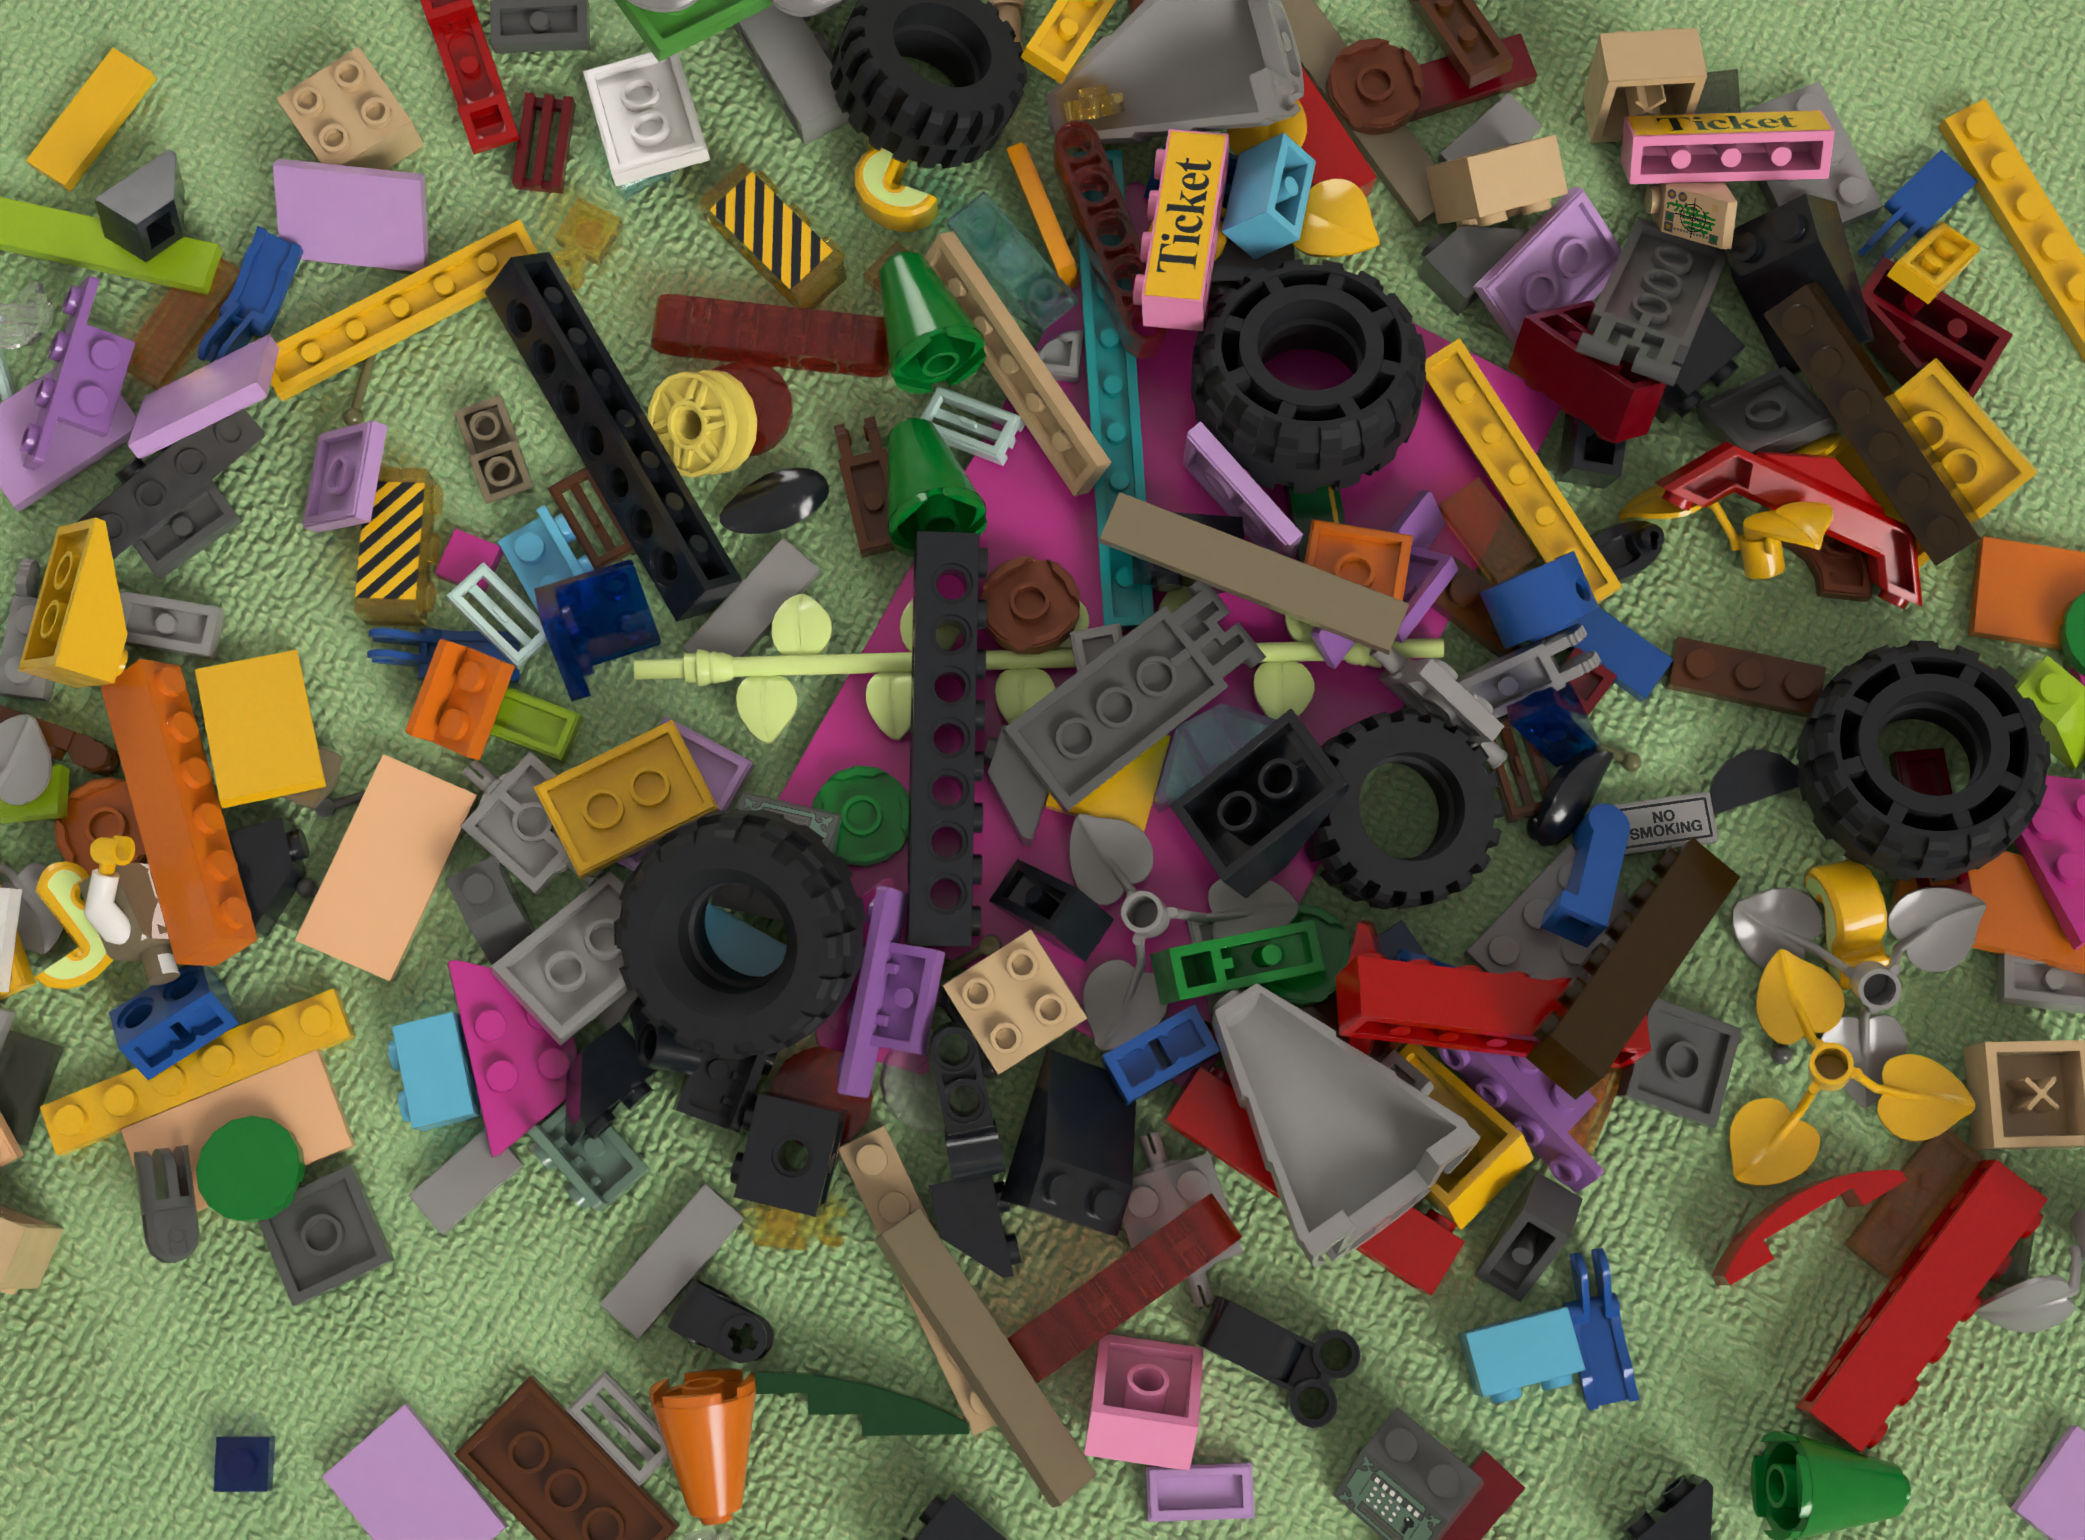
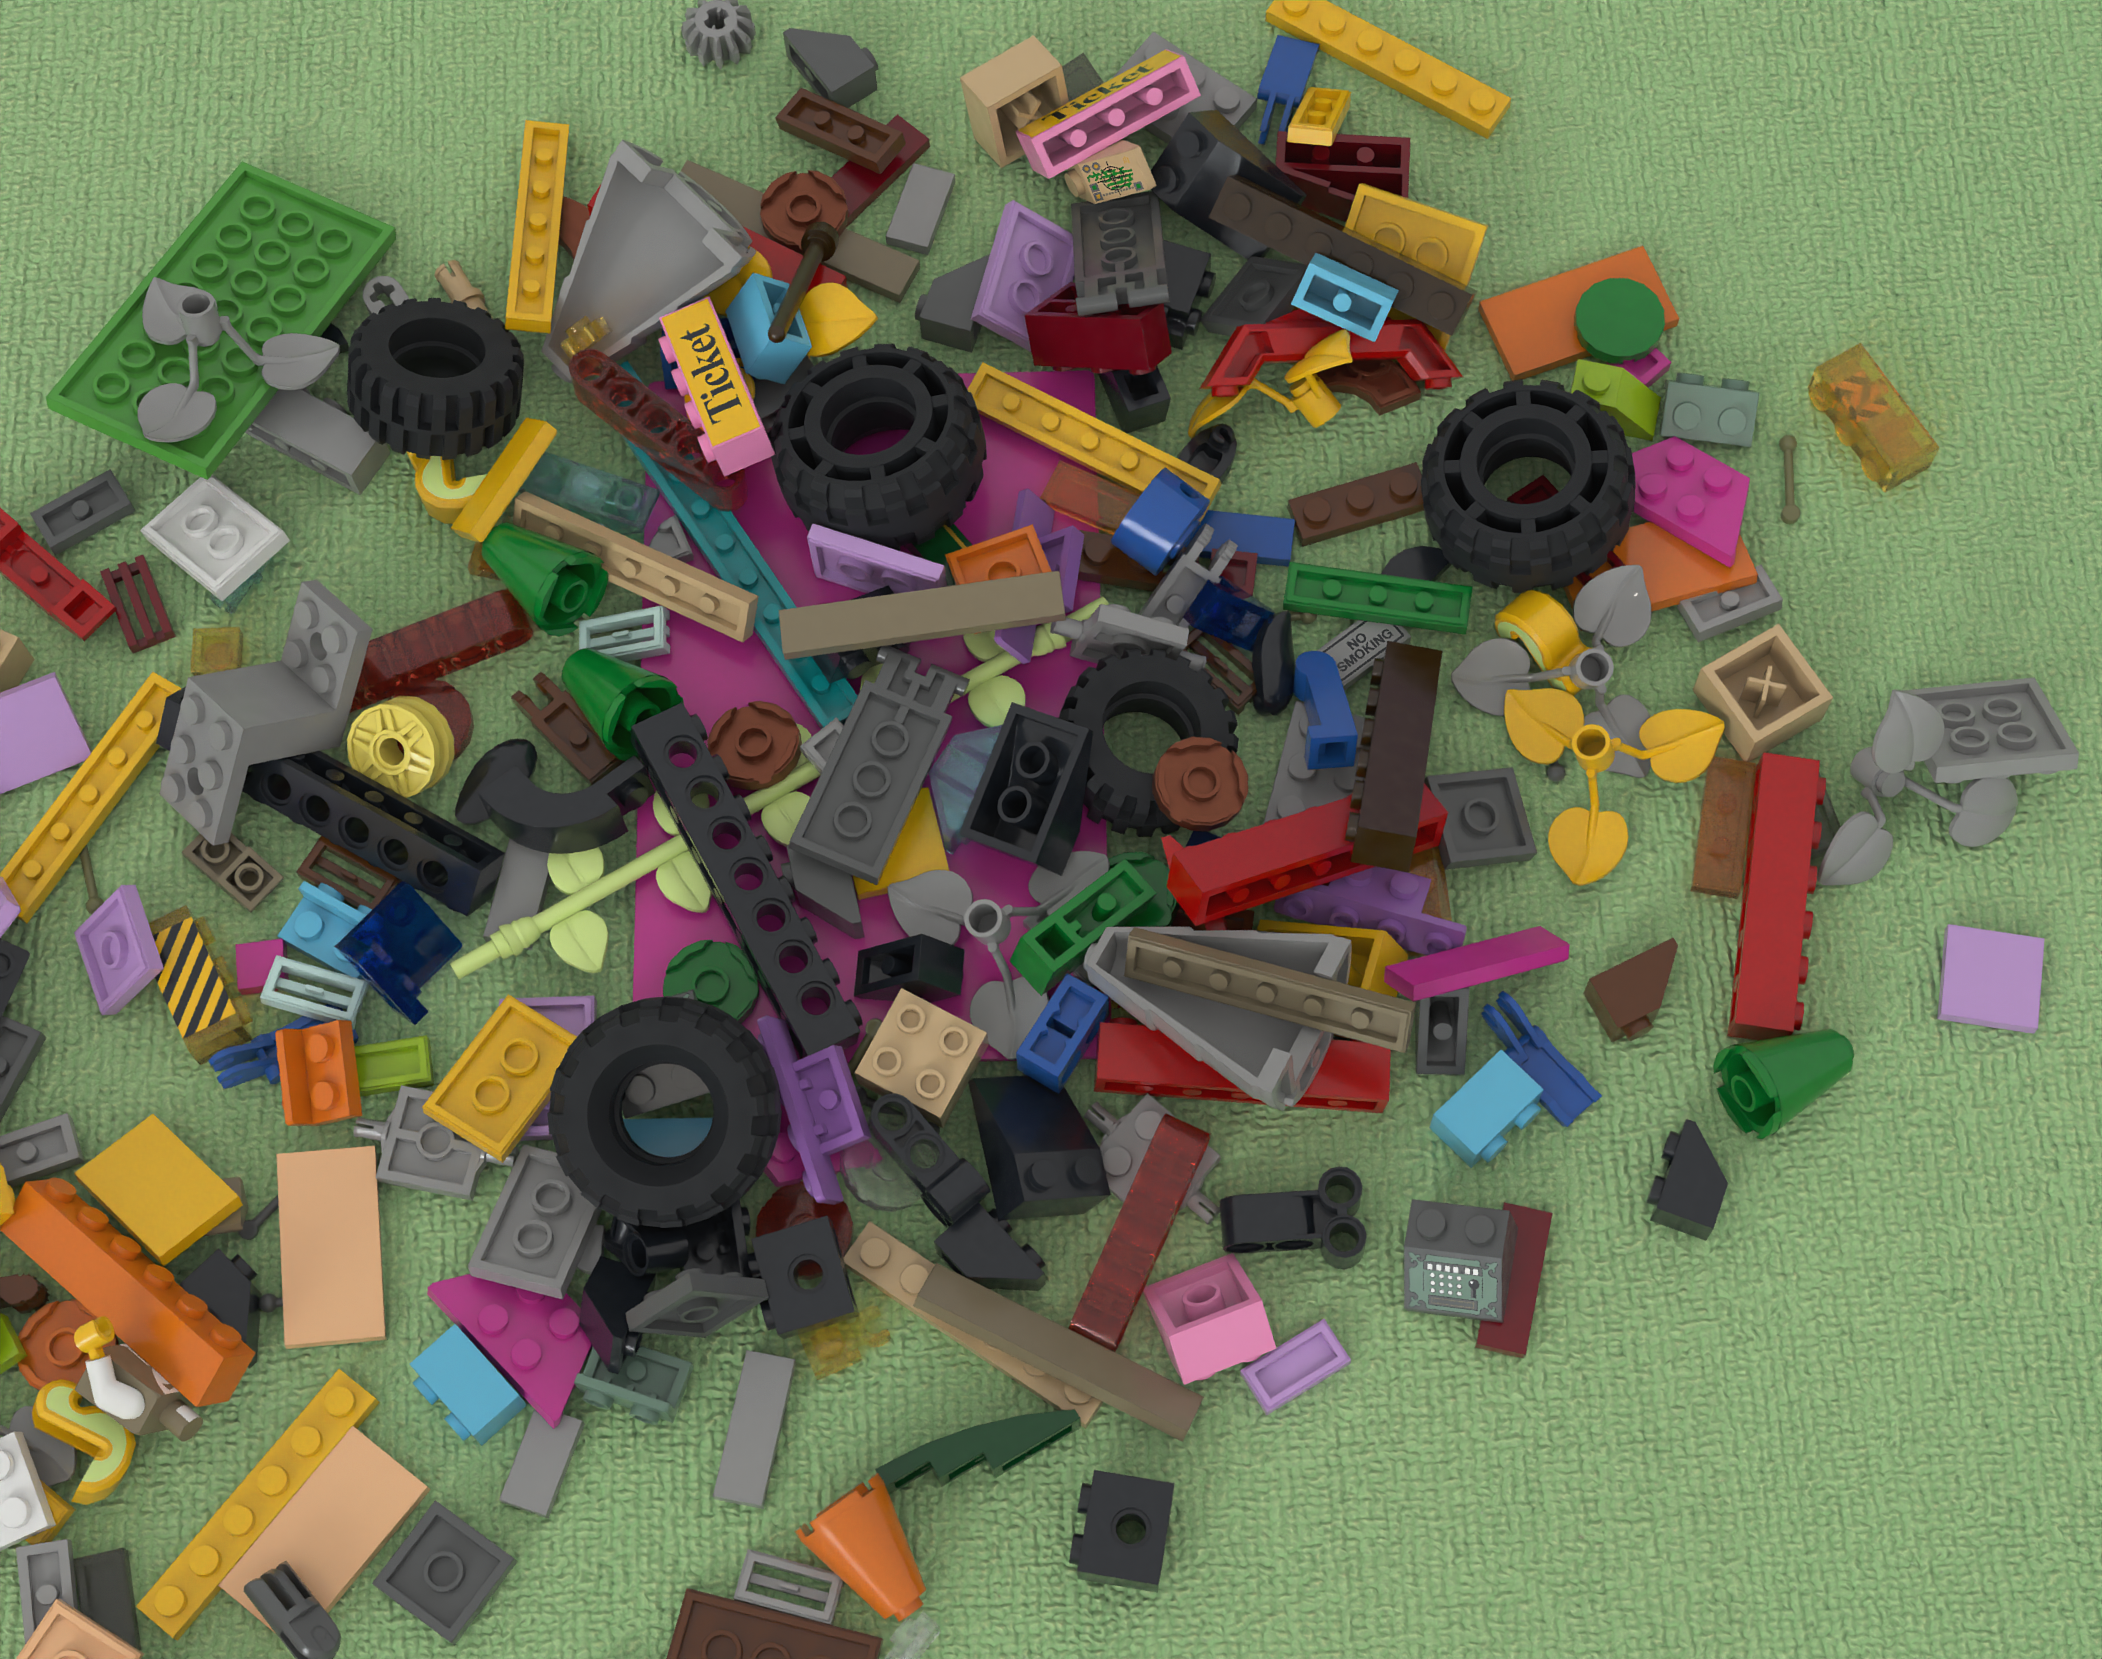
camera: 25 degrees left, 10 degrees down
blue brick [109,965,239,1080] -> none
green tile [196,1116,306,1223] -> none
dark grey slope [446,856,535,965] -> none
black piece [668,1278,774,1363] -> none
brick [699,162,847,317] -> none
light orange tile [1006,142,1080,292] -> none
tan brick [1425,134,1568,228] -> none
red slope [1712,1170,1907,1286] -> none
none -> light grey bracket [159,580,373,846]
none -> yellow tile [450,417,557,543]
none -> black arch [478,755,655,854]
none -> dark grey plate [625,1268,769,1338]
none -> dark brown piece [768,222,839,343]
none -> dark tan tile [1124,927,1416,1053]
none -> copper tile [1152,737,1248,832]
none -> green tile [1283,562,1473,635]
none -> medium azure brick [1291,253,1399,342]
none -> dark pink tile [1384,926,1570,1002]
none -> reddish brown slope [1583,938,1678,1042]

